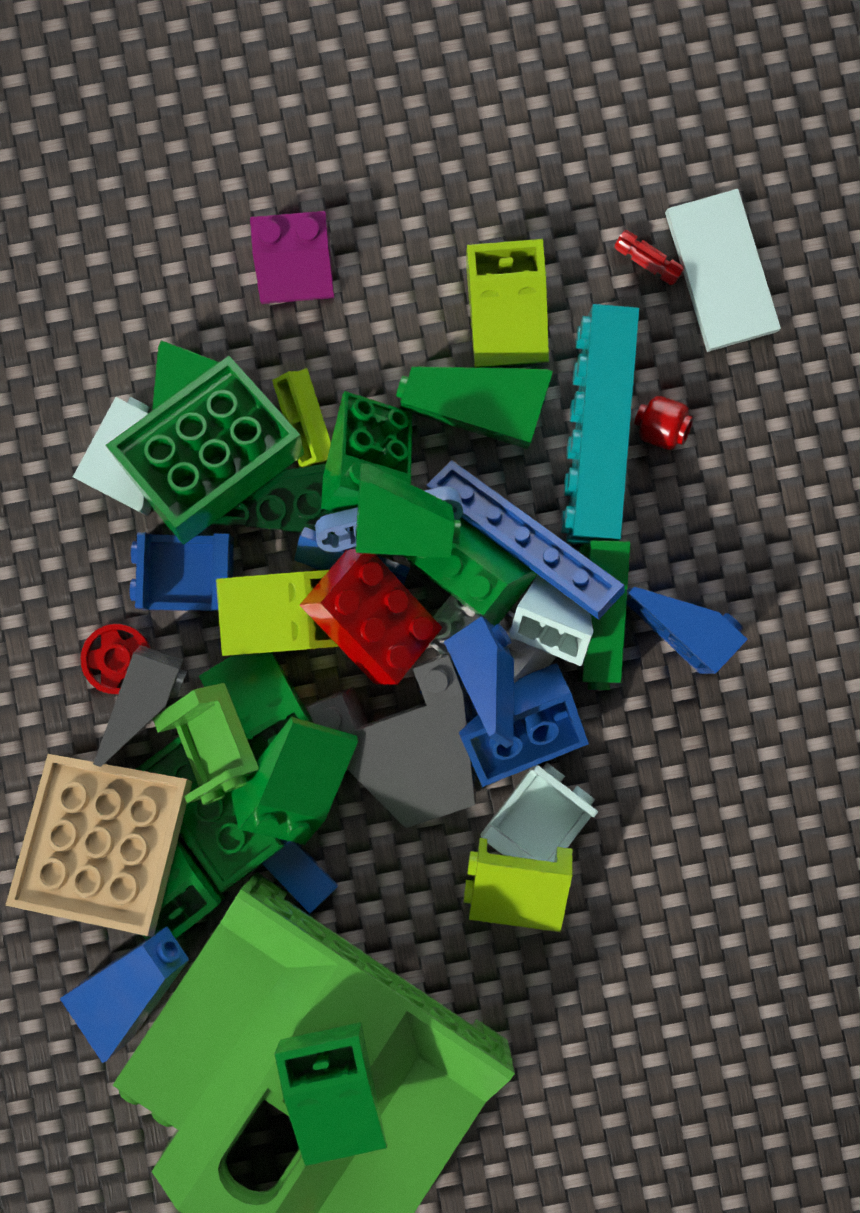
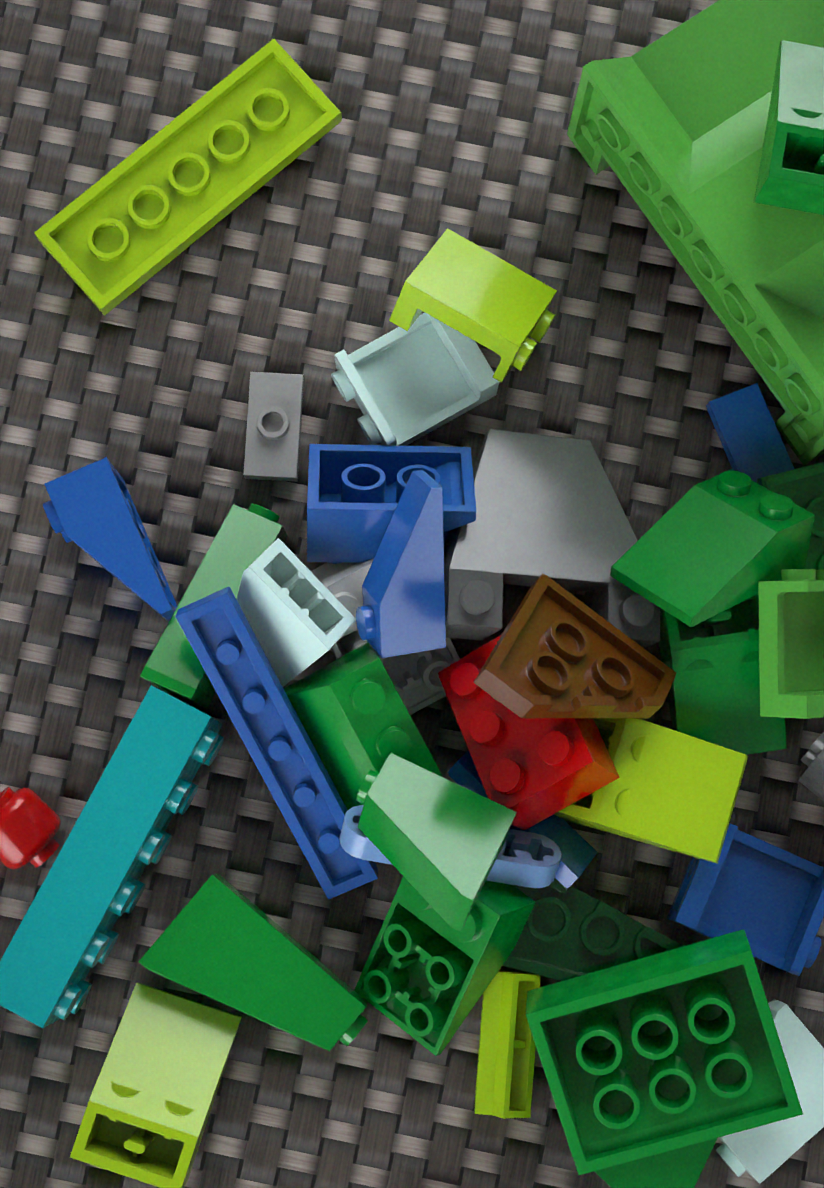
camera: 160 degrees left, 5 degrees down
none -> lime plate [34,39,342,316]
none -> light grey plate [243,372,304,482]
none -> reddish brown plate [474,573,677,718]

